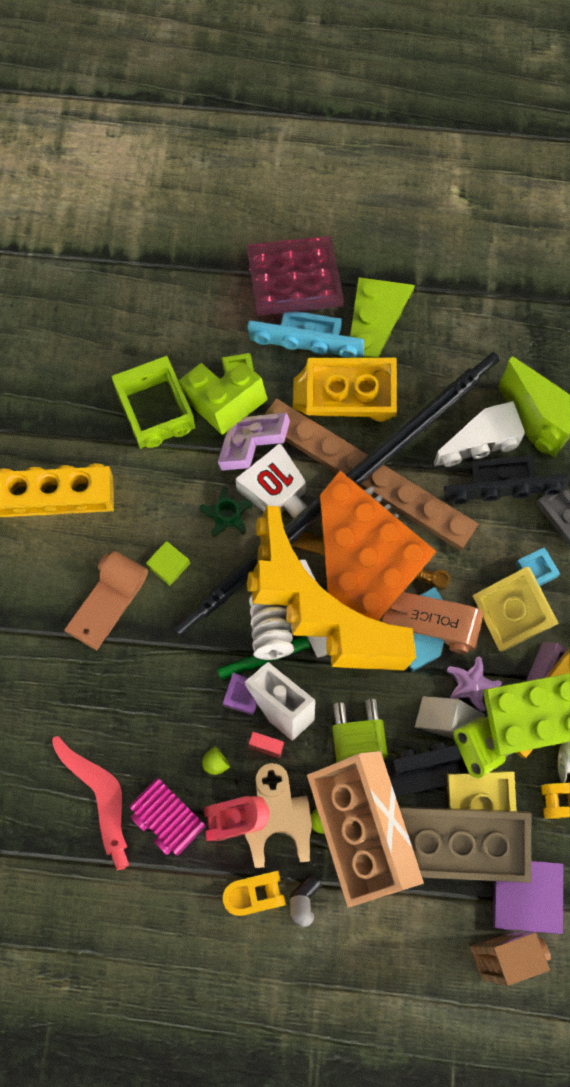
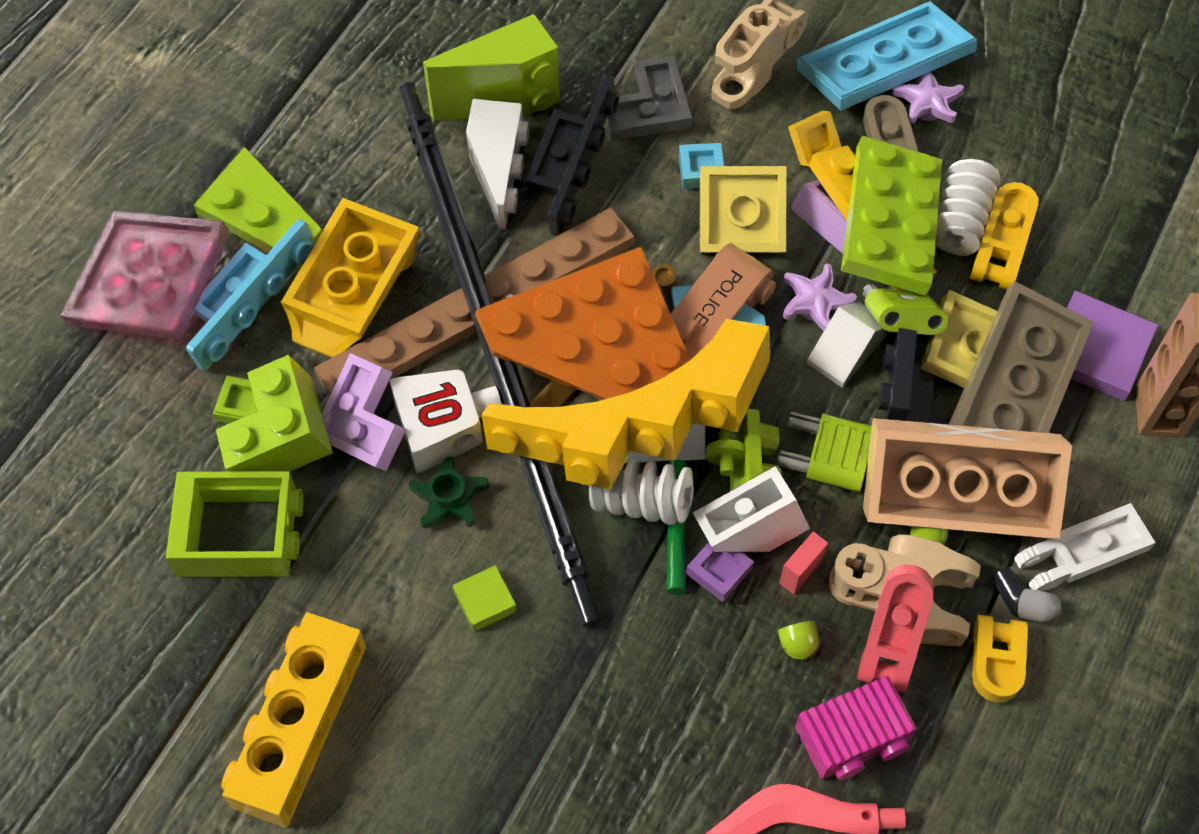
camera: 65 degrees left, 10 degrees down
nougat door [65,551,148,650] -> none
none -> lime hips [706,408,781,491]
none -> white hinge [1014,503,1155,591]

